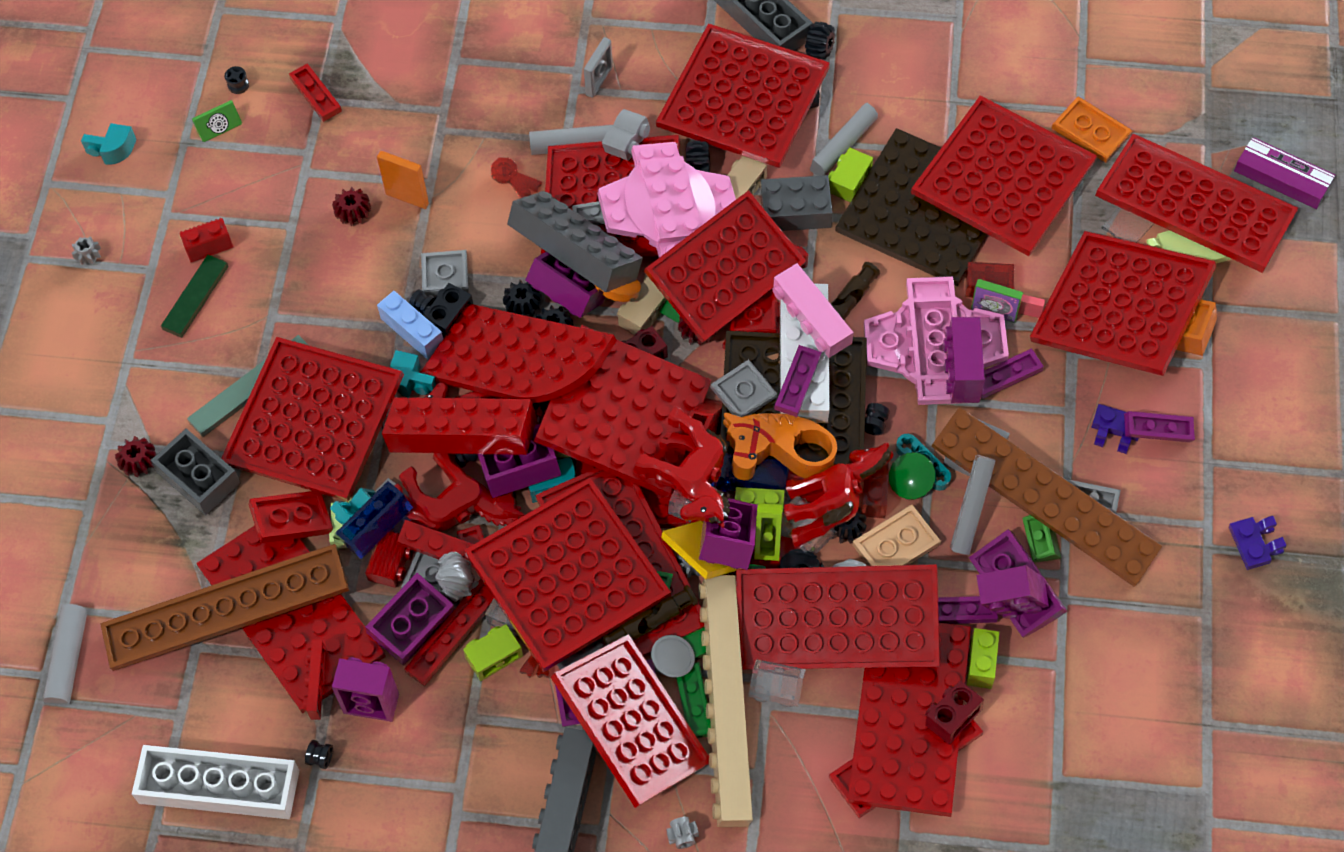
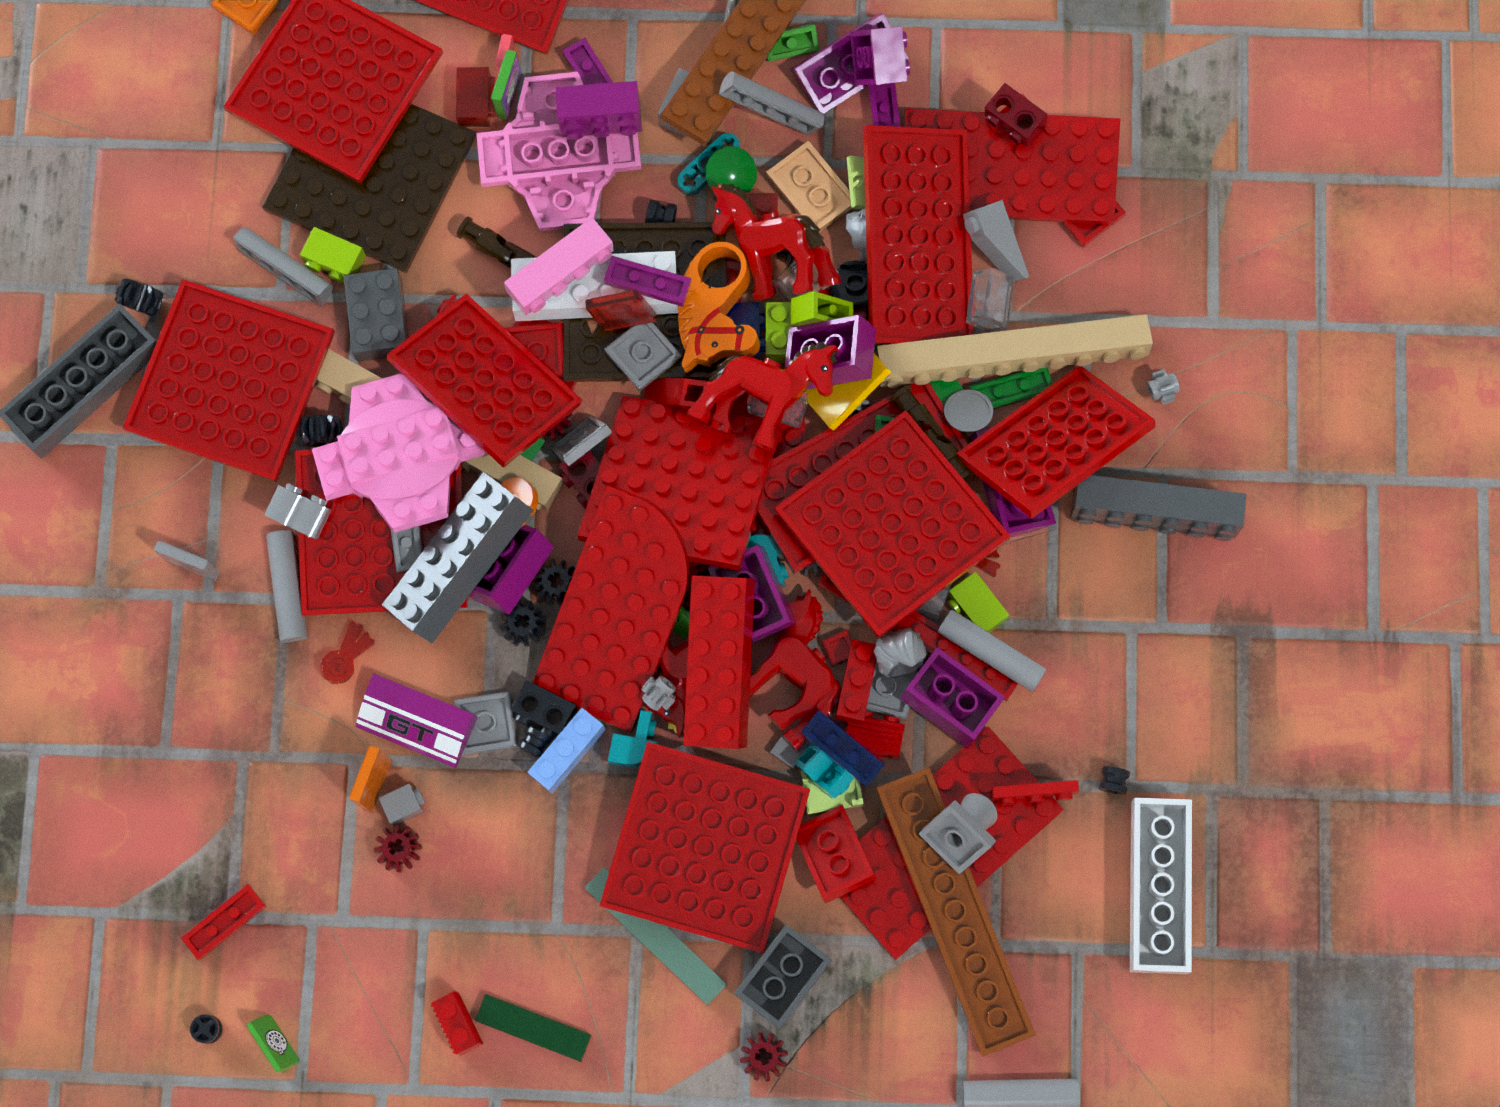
camera: 90 degrees left, 15 degrees up
magenta brick [332,657,399,722] -> none
lime brick [966,628,999,689] -> none
none -> magenta slope [356,673,478,768]
none -> light grey brick [379,784,426,826]
none -> light grey tile [550,415,612,466]
none -> clear red tile [585,289,657,332]
none -> light grey gear [642,676,676,711]
none -> light grey plant [919,793,997,874]
none -> light grey brick [938,610,1046,693]
none -> light grey slope [963,200,1029,283]

